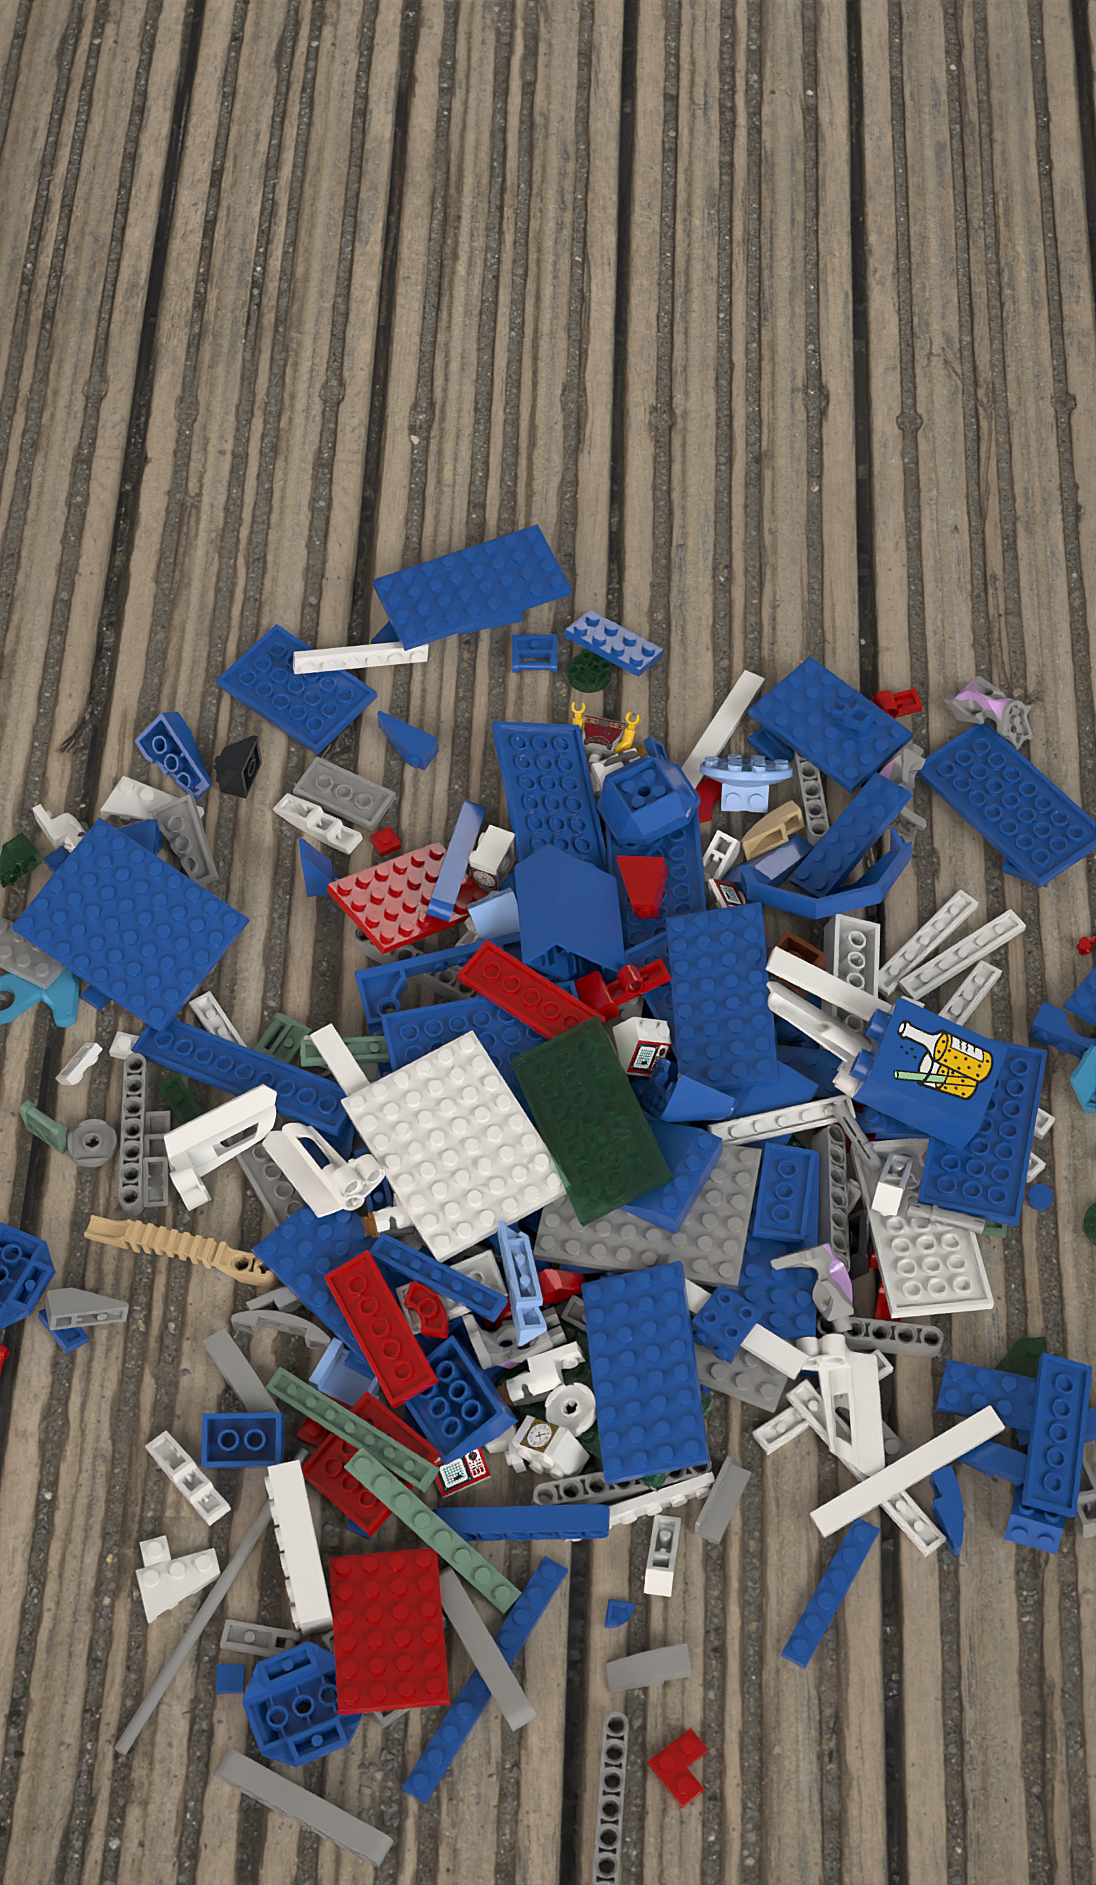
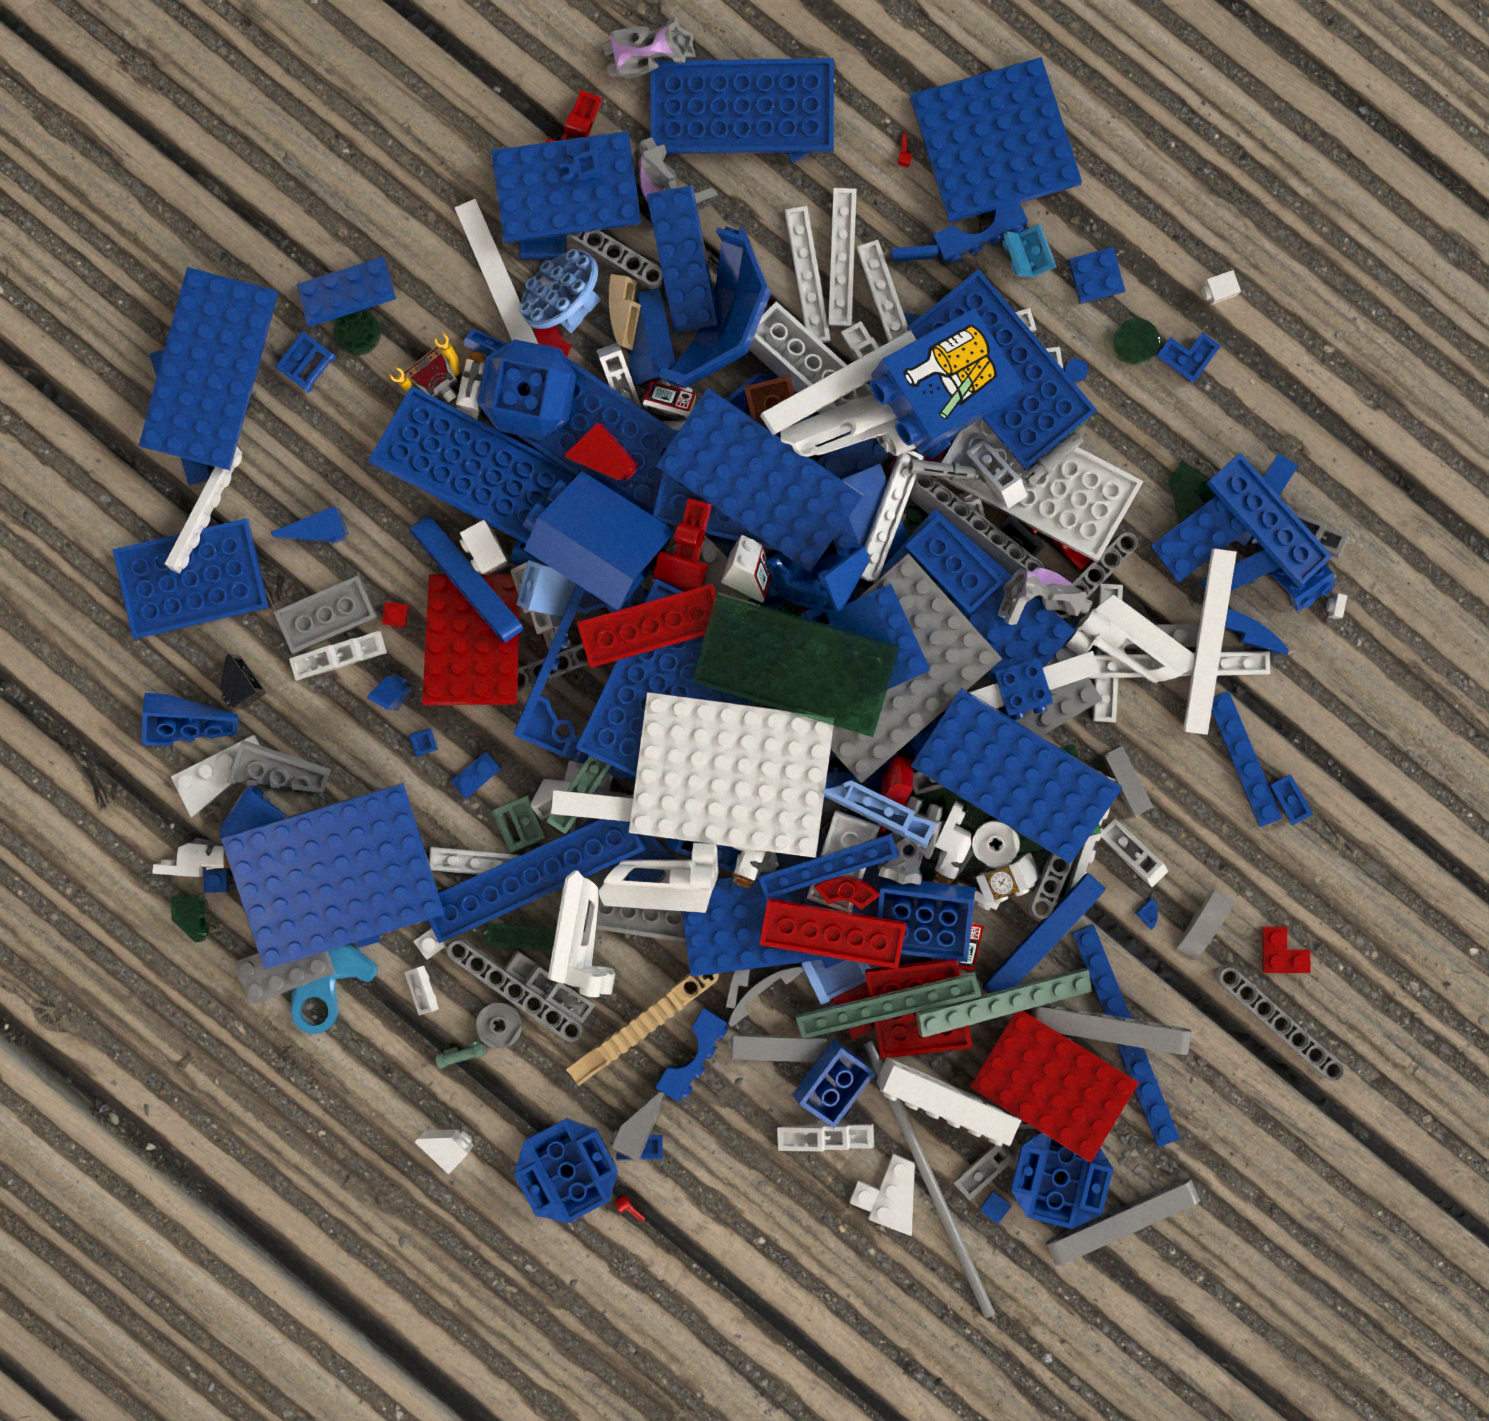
camera: 55 degrees left, 30 degrees up
none -> blue tile [409,728,439,757]
none -> blue plate [451,752,501,799]
none -> blue arch [655,1006,729,1102]
none -> blue tile [890,245,938,262]
none -> blue plate [1269,774,1313,825]
none -> white plate [1326,593,1348,619]

